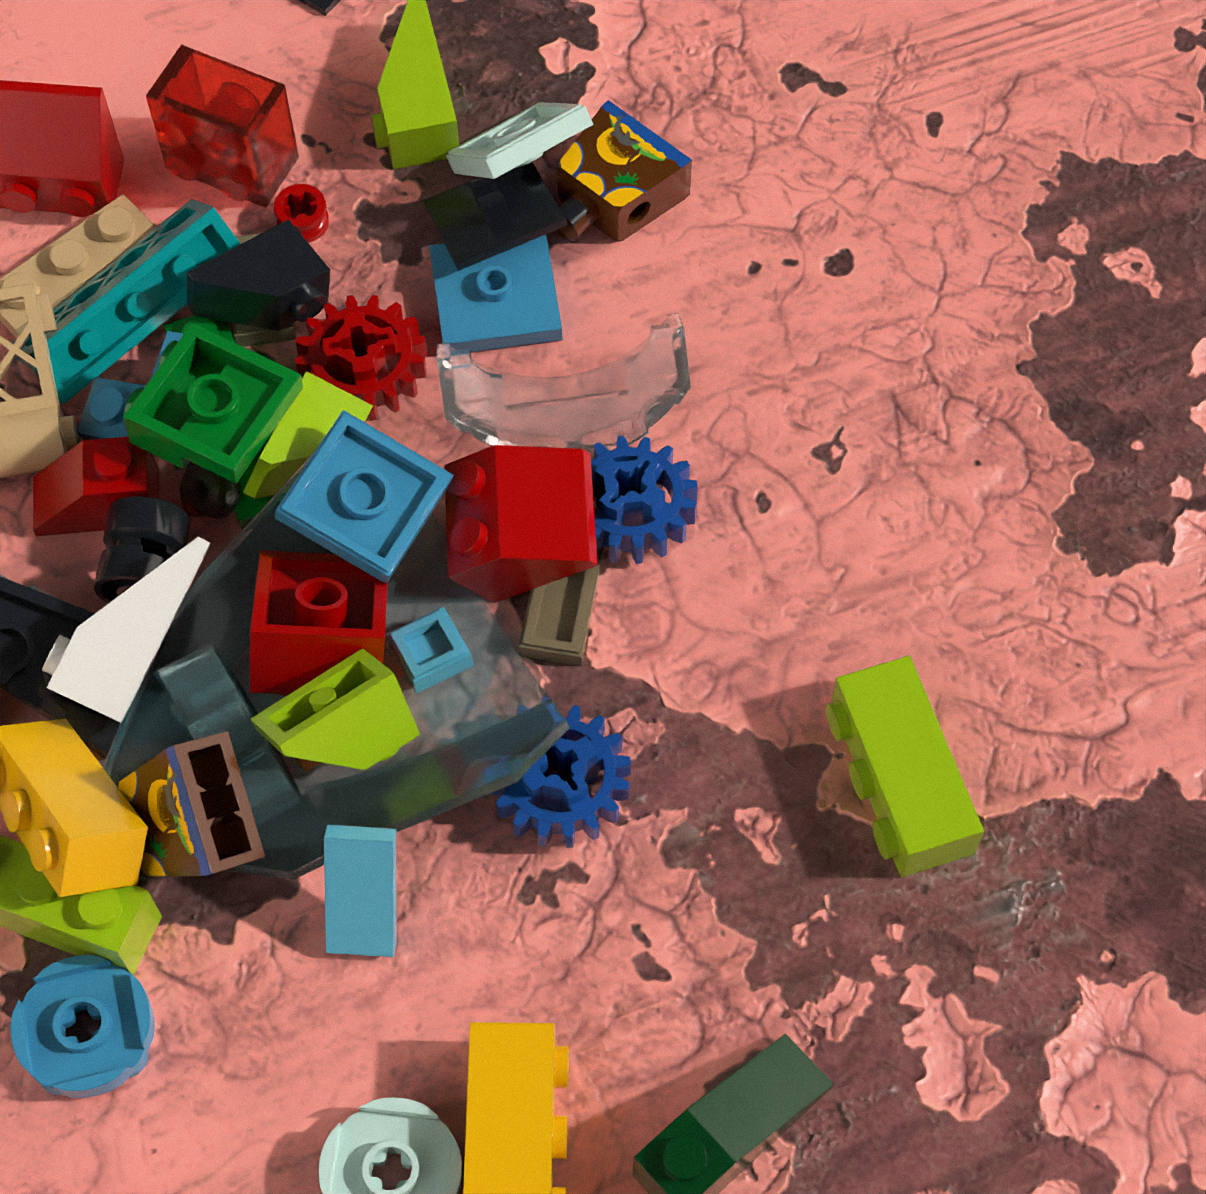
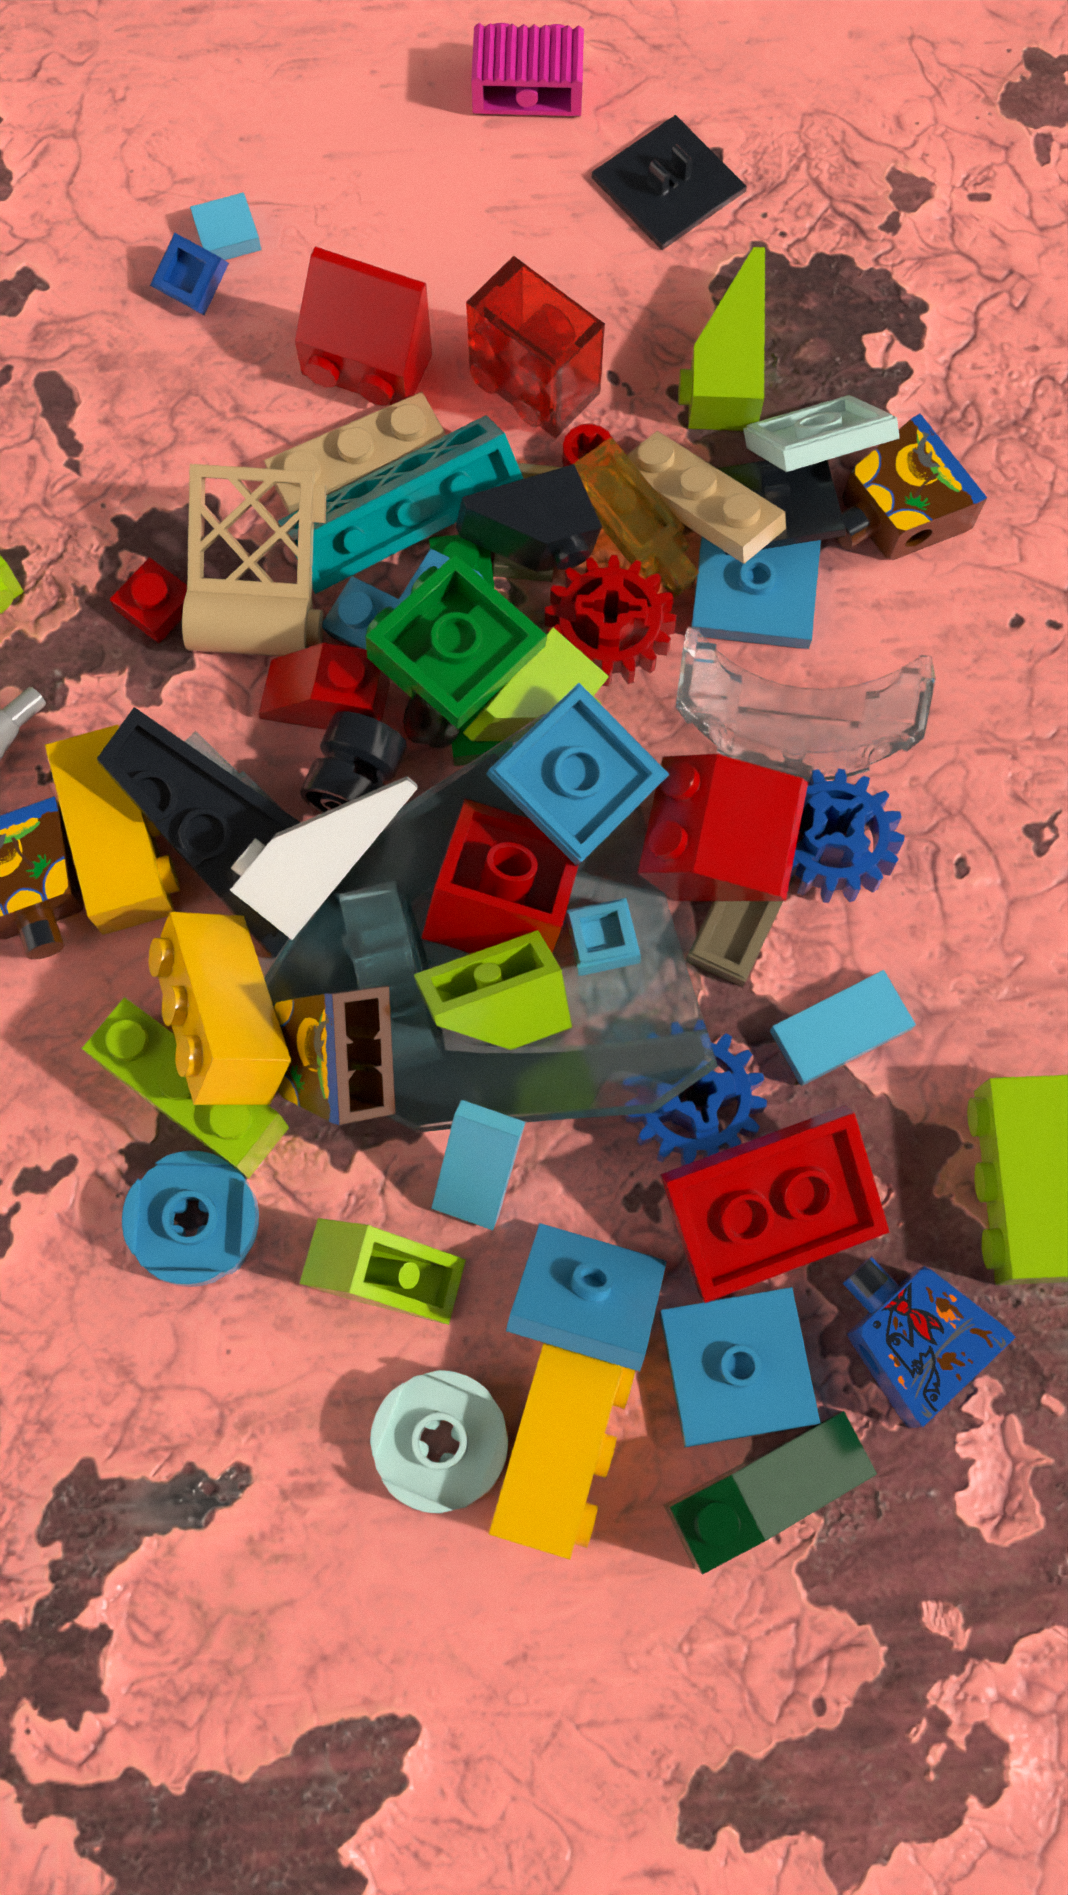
camera: 15 degrees right, 10 degrees up
none -> lime slope [299,1218,466,1325]
none -> dark azure plate [506,1223,667,1372]
none -> clear yellow hinge [574,437,699,598]
none -> tan plate [616,431,786,564]
none -> dark azure plate [659,1287,820,1448]
none -> red plate [660,1105,890,1303]
none -> medium azure tile [770,970,916,1086]
none -> blue torso [842,1256,1016,1428]

